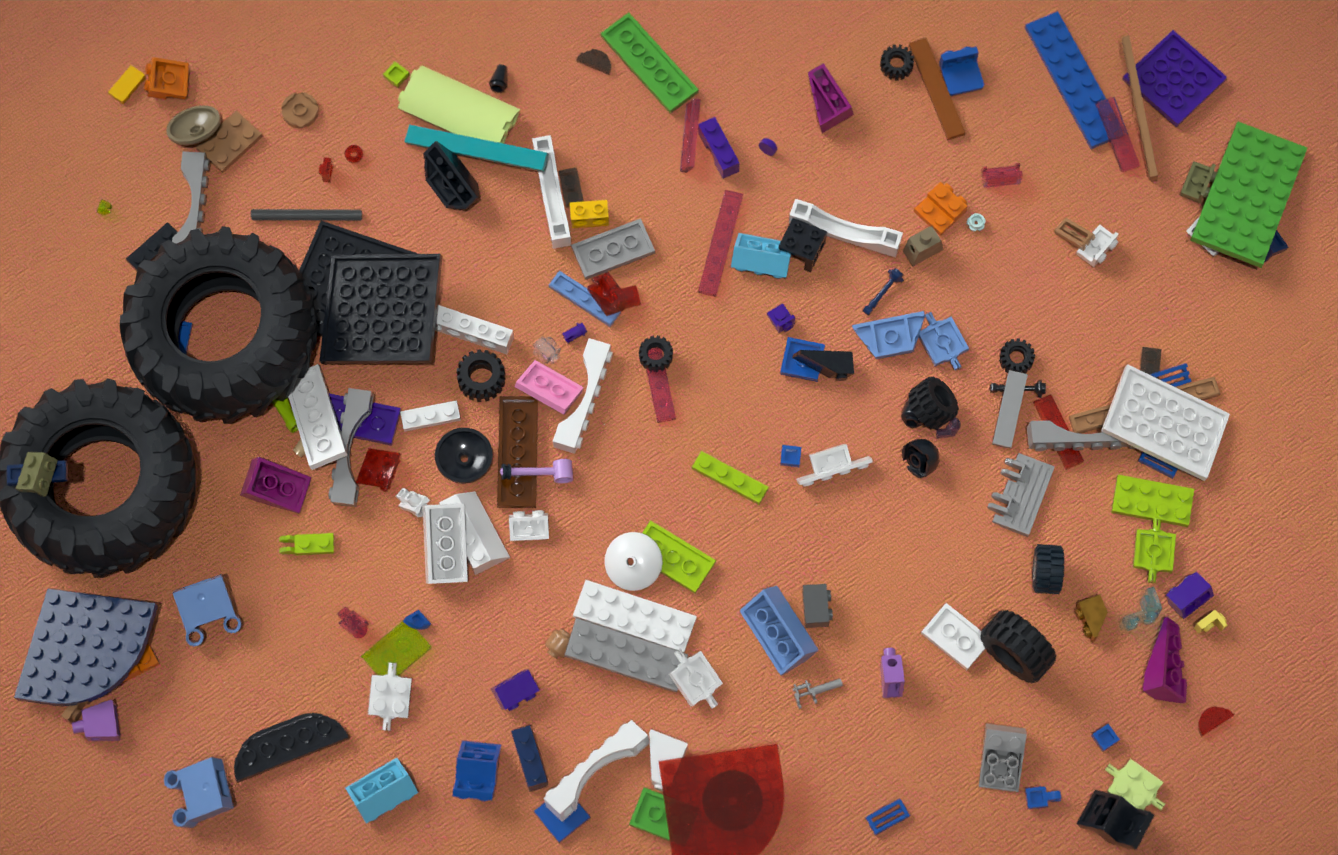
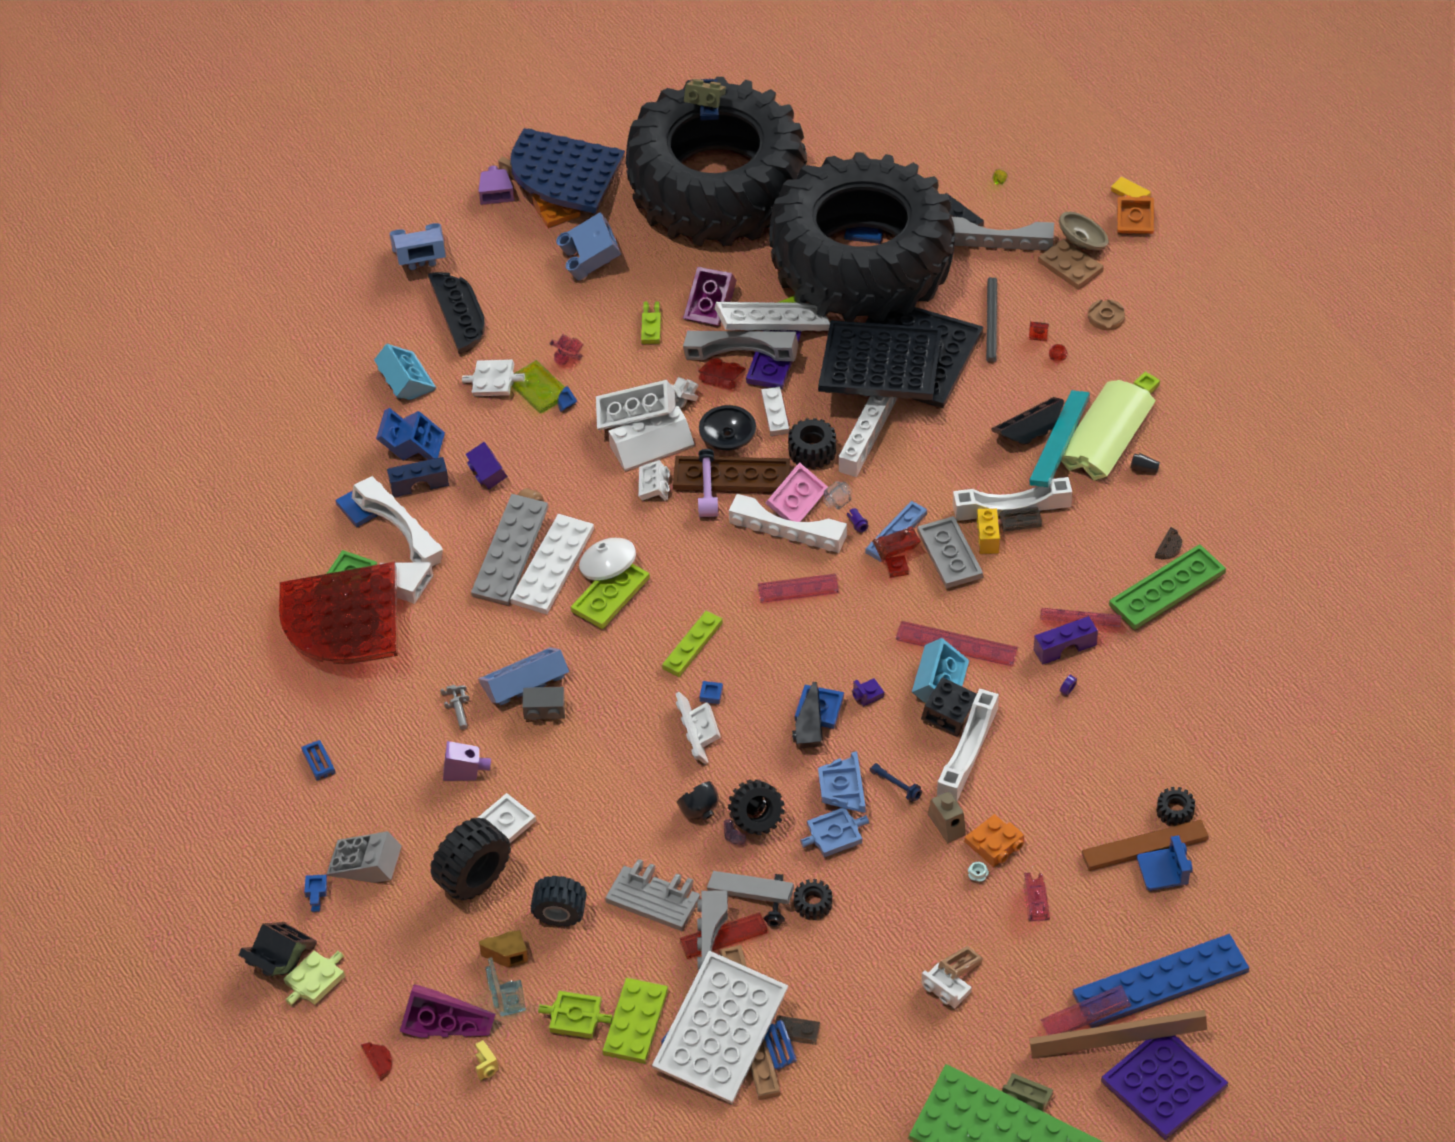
camera: 95 degrees right, 20 degrees down
black tyre [639,335,673,372] -> none
white plate [669,649,723,709] -> none
magenta wedge [808,63,854,133] -> none
blue plate [1091,724,1120,752] -> none
dark purple brick [1166,571,1214,619] -> none

